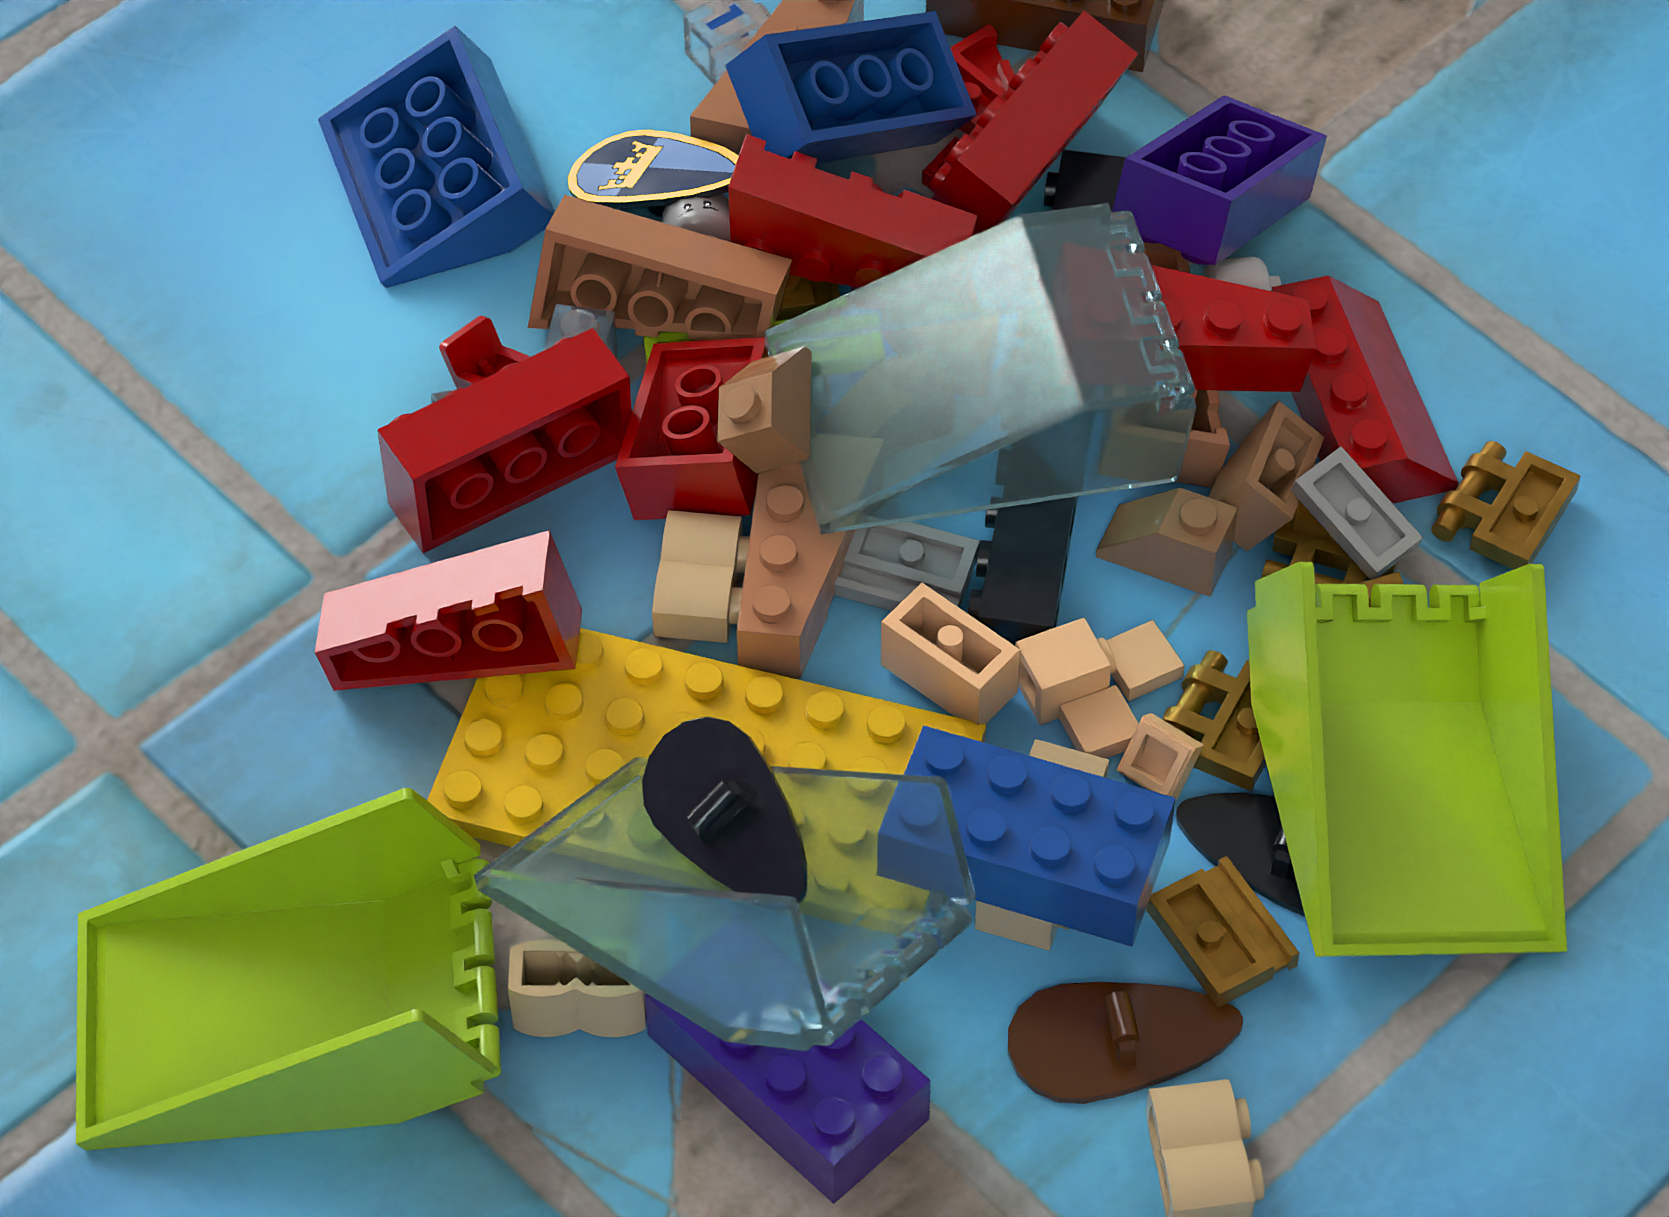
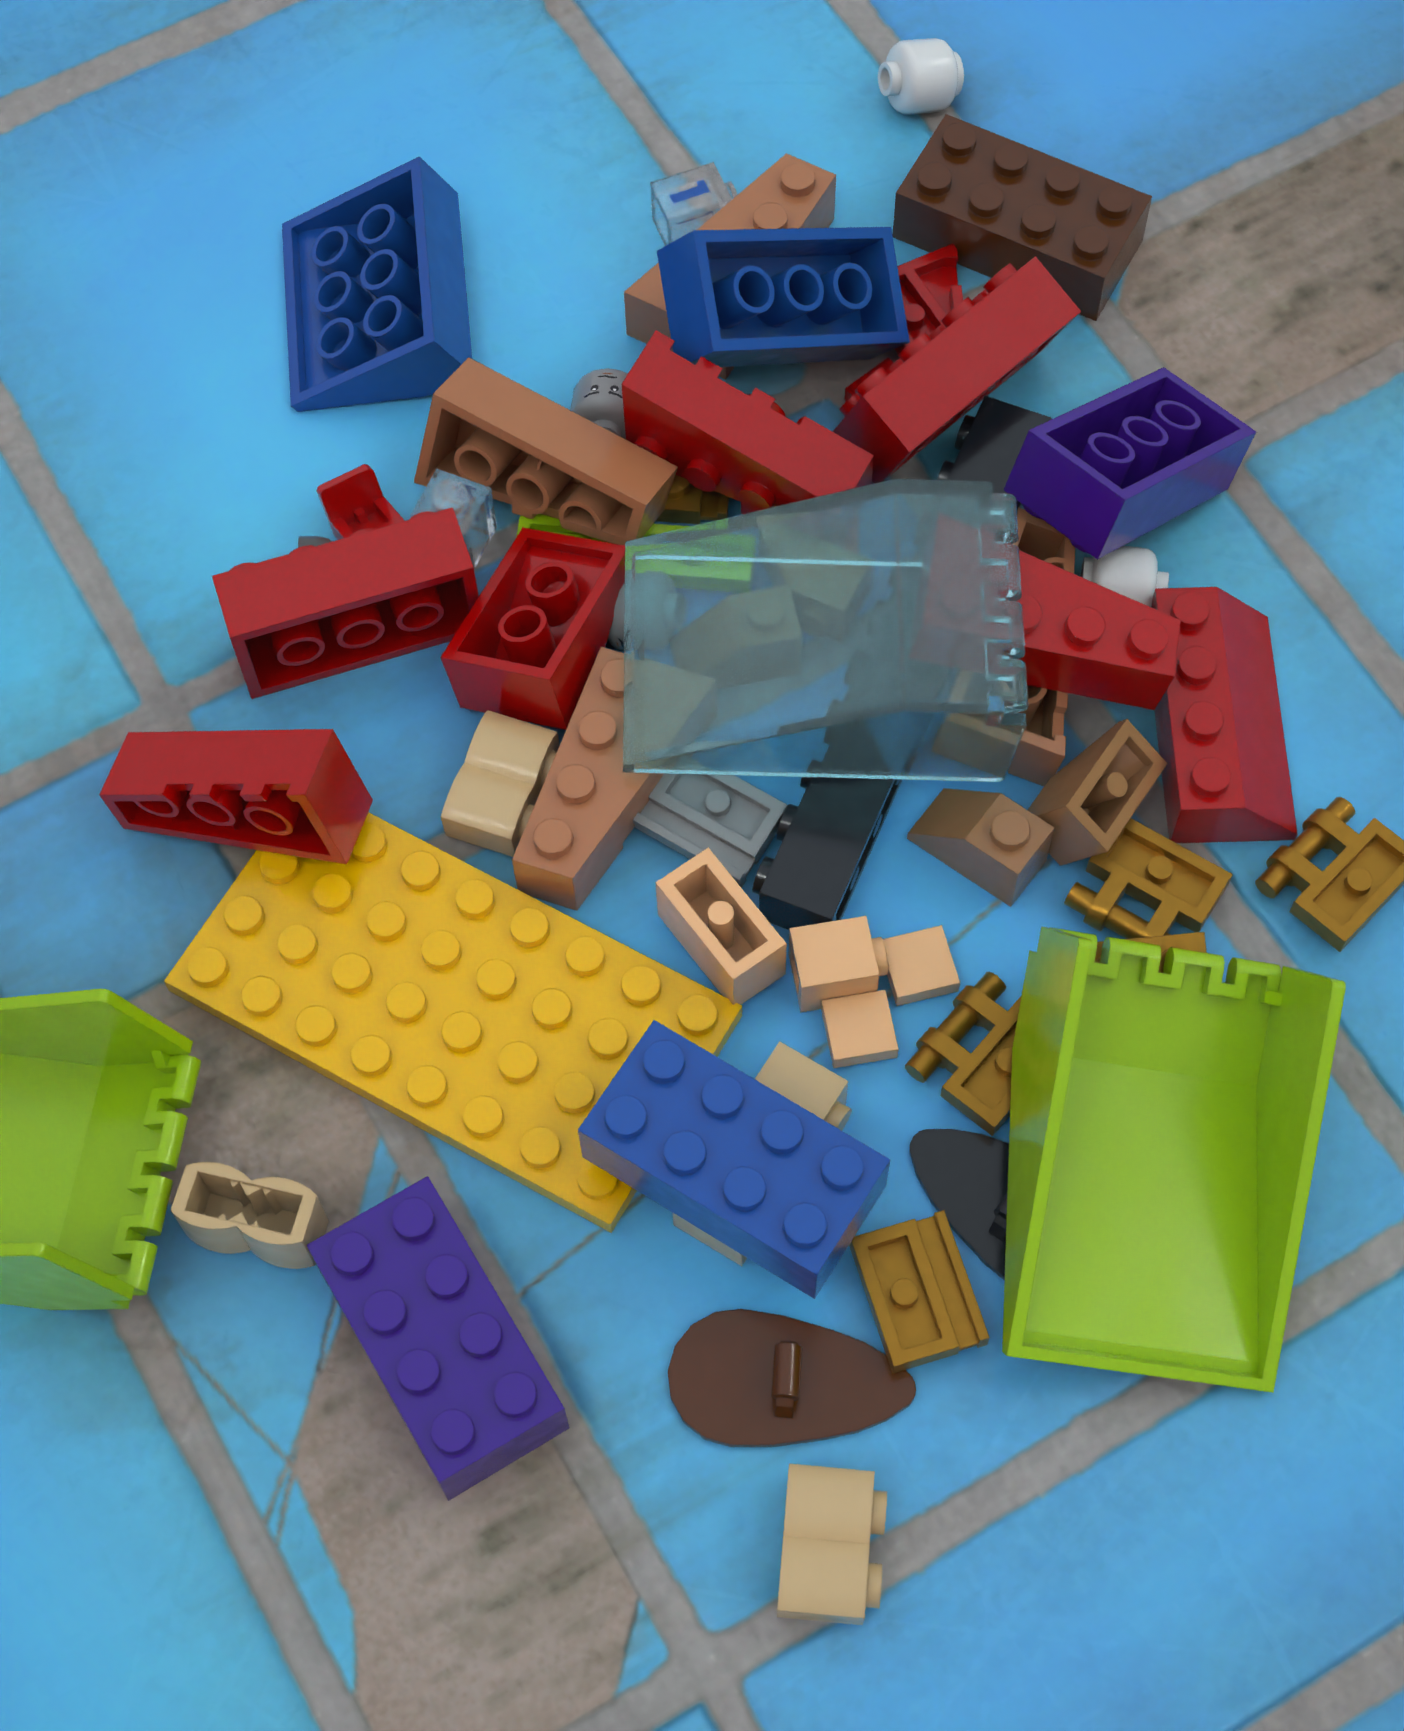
camera: 15 degrees right, 10 degrees up
clear light blue windscreen [473,757,976,1051] -> none
shield [568,129,739,217] -> none
black shield [642,716,808,908] -> none
medium nougat slope [717,346,812,474] -> none
light nougat tile [1116,713,1204,800] -> none
light grey plate [1291,447,1423,580] -> none

